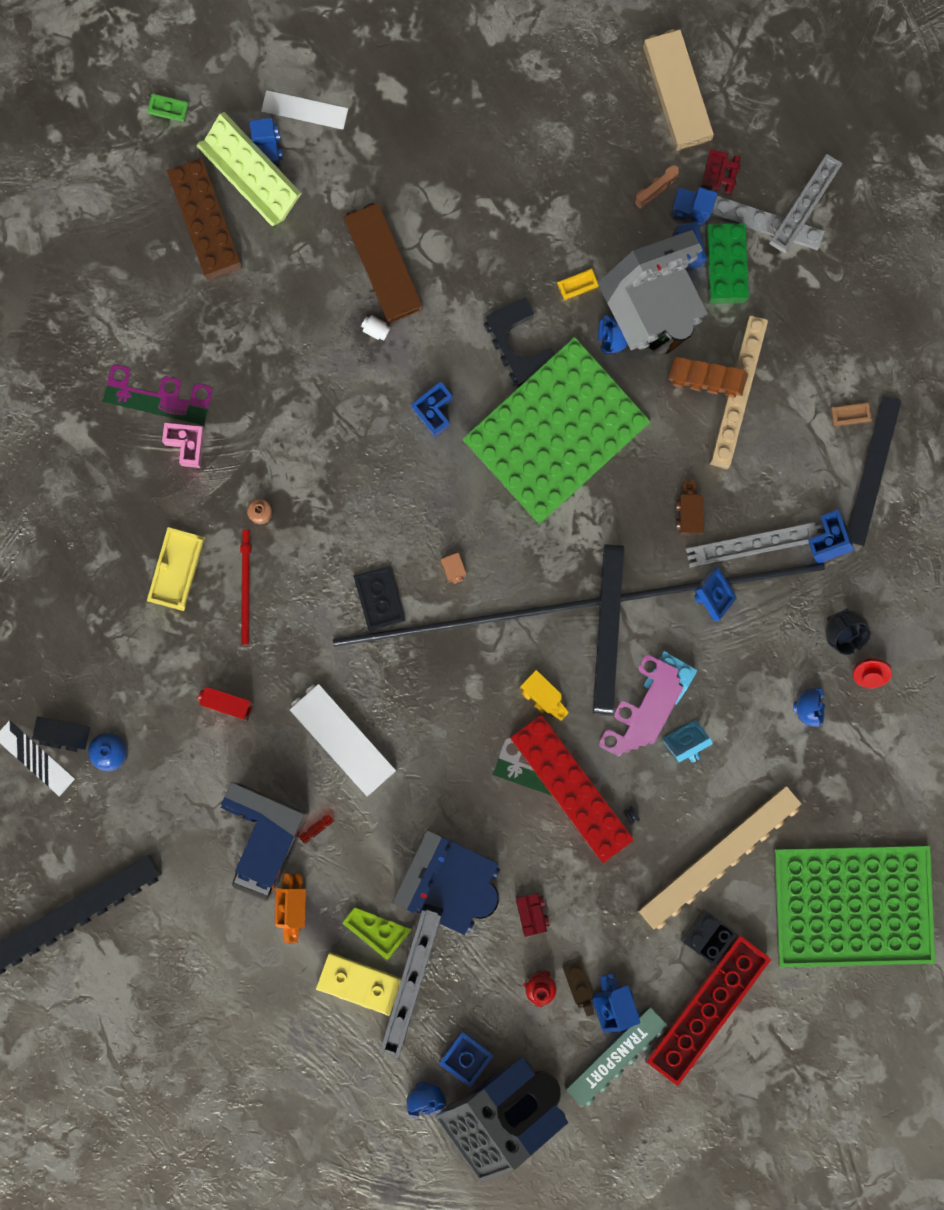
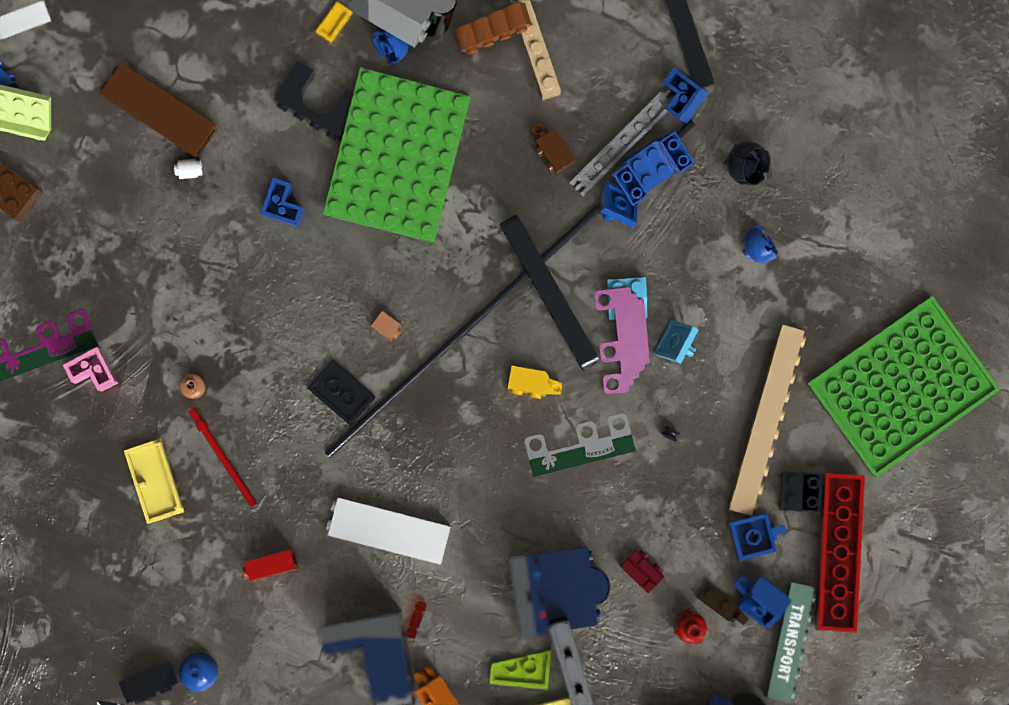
camera: 25 degrees left, 0 degrees up
red brick [510,715,634,863] -> none
red piece [853,658,892,688] -> none
none -> blue slope [612,131,695,206]
none -> blue hinge [727,513,787,561]

